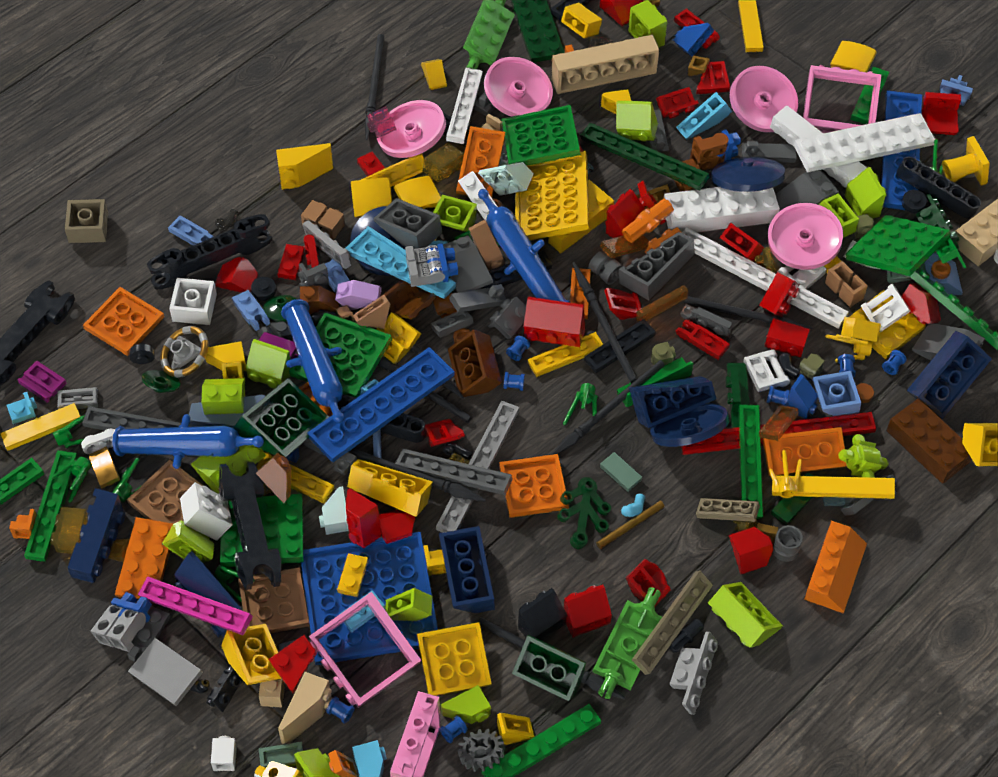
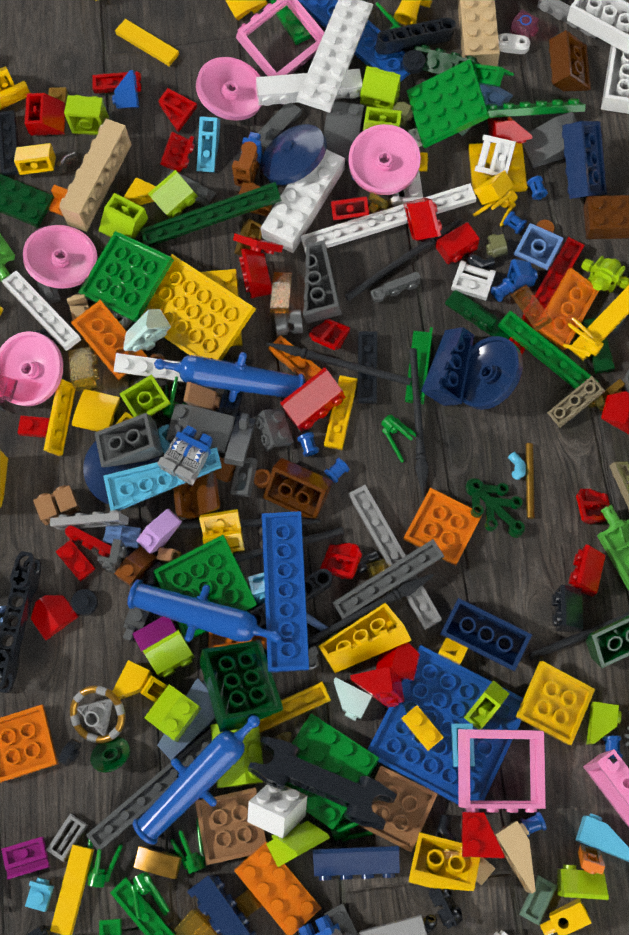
camera: 45 degrees left, 15 degrees up
white plate [81,428,115,454] -> none
dark pink plate [138,576,253,636] -> none
white brick [169,278,217,325] -> none
medium blue hinge [232,290,270,331] -> none
slope [256,453,292,503] -> none
dark green dish [263,295,297,322] -> none
yellow slope [351,177,392,218] -> none
medium nougat slope [353,295,390,329] -> none
sand green tile [600,452,642,492] -> none
orange piece [622,199,674,243] -> none
clear orange tile [636,285,688,322] -> none
orange plate [645,227,682,254] -> none
olive plate [651,342,676,365] -> none
red hinge [676,319,730,360] -> none
pearl gold slope [688,56,710,76] -> none
medium nougat piece [825,261,868,307] -> none
dark orange tile [931,260,951,279] -> none
none -> lime slope [99,193,148,239]

